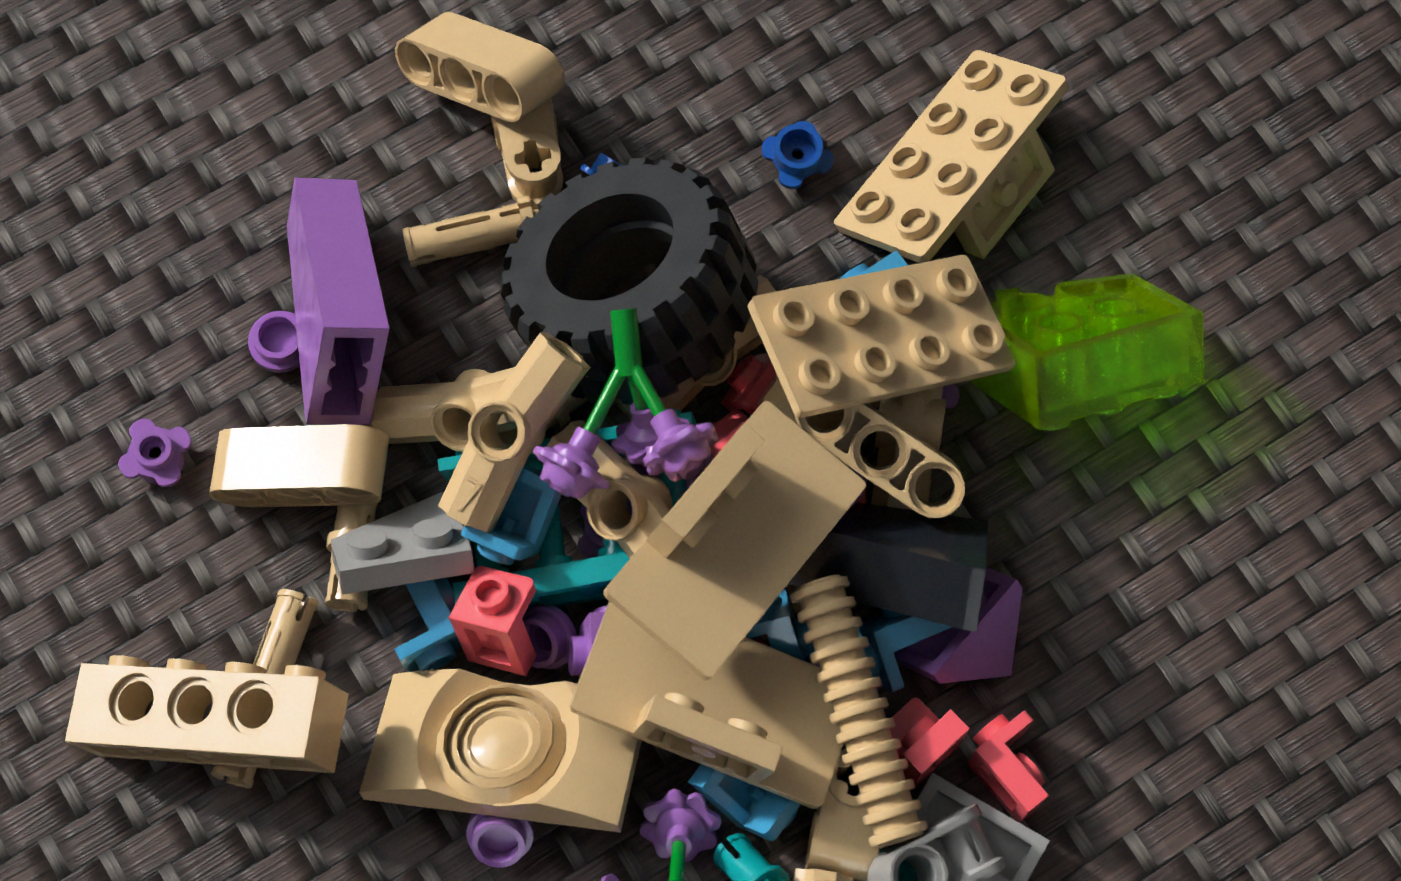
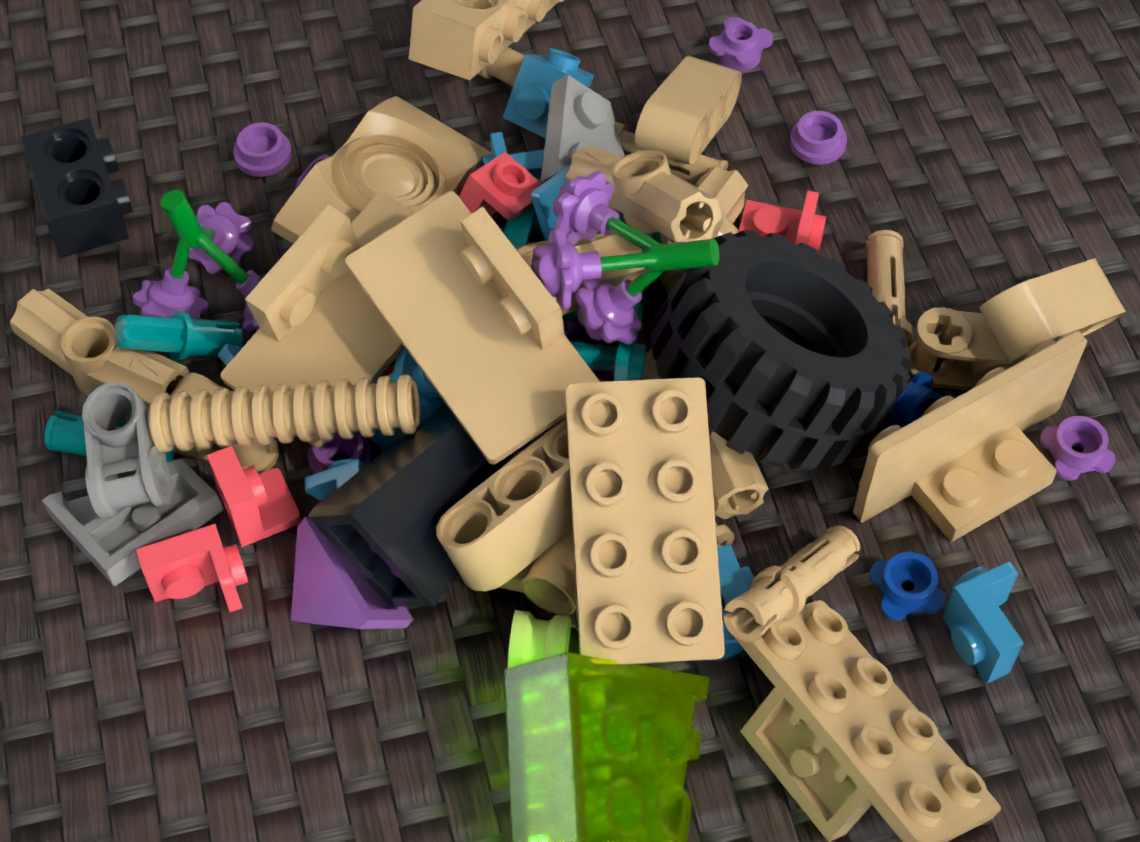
camera: 110 degrees right, 15 degrees down
medium lavender slope [287,178,389,425] -> none
none -> dark azure bracket [503,48,594,138]
none -> yellowish green wheel [508,610,571,684]
none -> tan pin [723,525,860,642]
none -> coral bracket [738,190,827,251]
none -> tan bracket [853,331,1088,542]
none -> dark azure bracket [942,562,1024,684]
none -> medium lavender plate [1040,416,1115,481]

